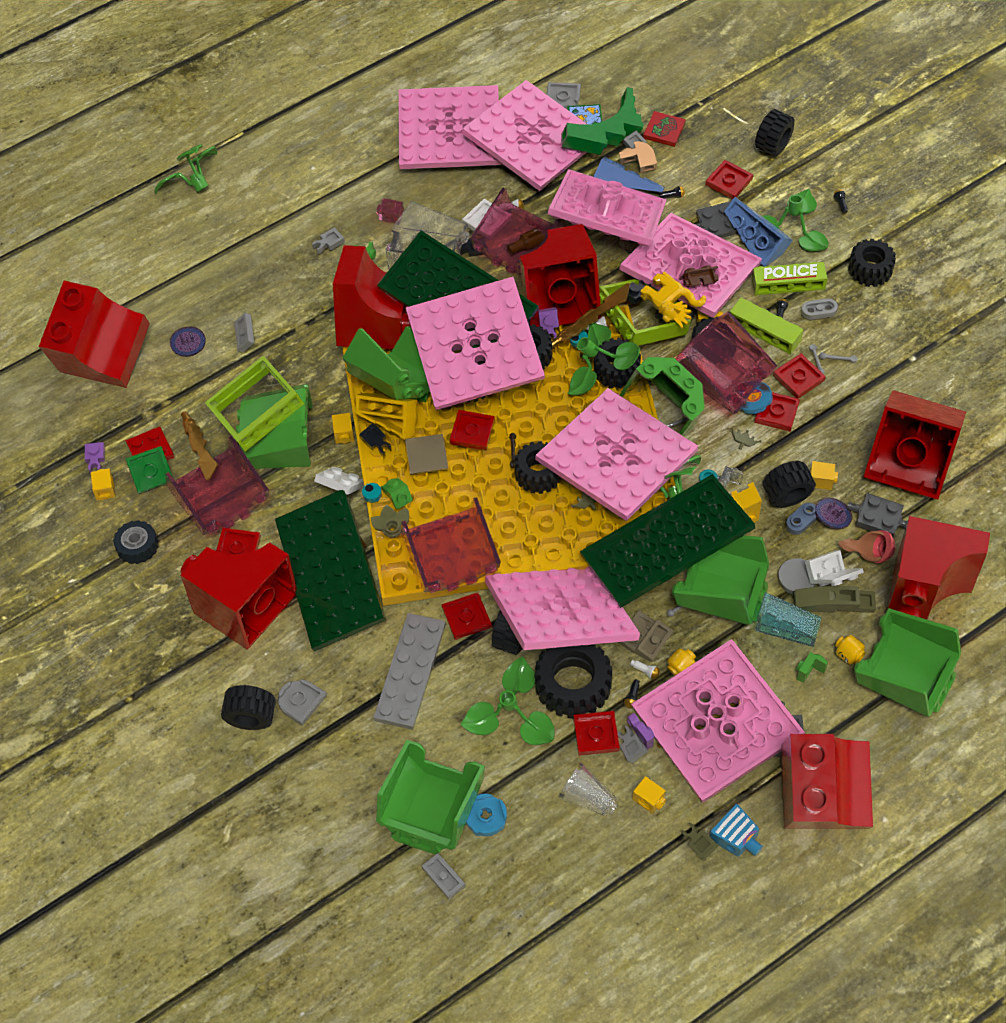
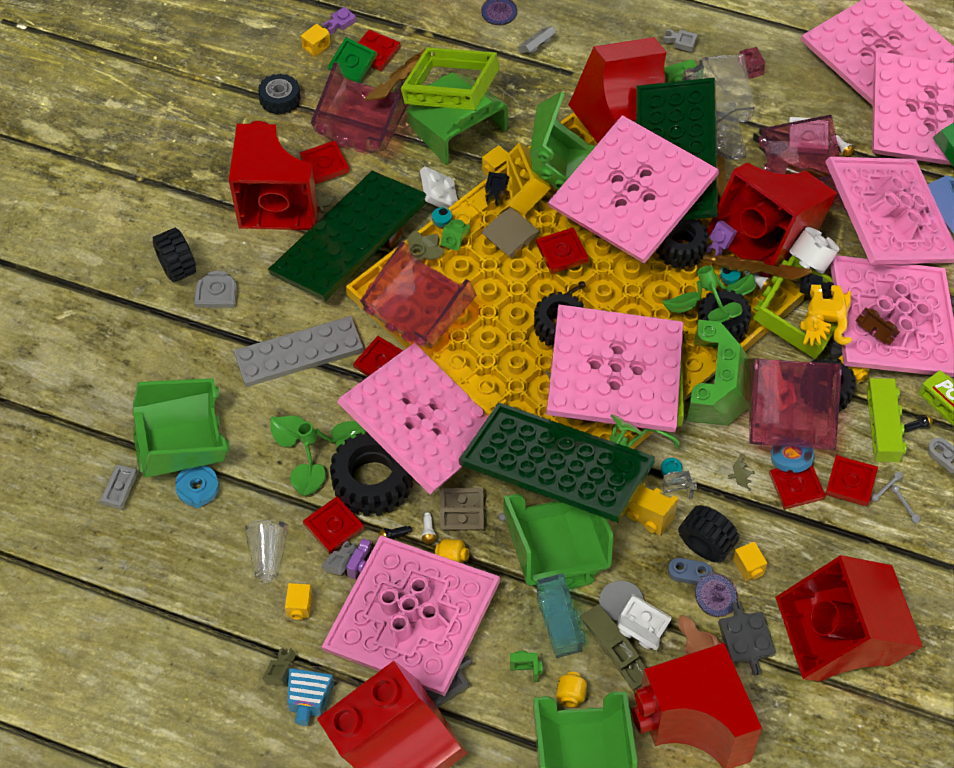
camera: 55 degrees right, 0 degrees up
none -> white brick [789,227,839,274]

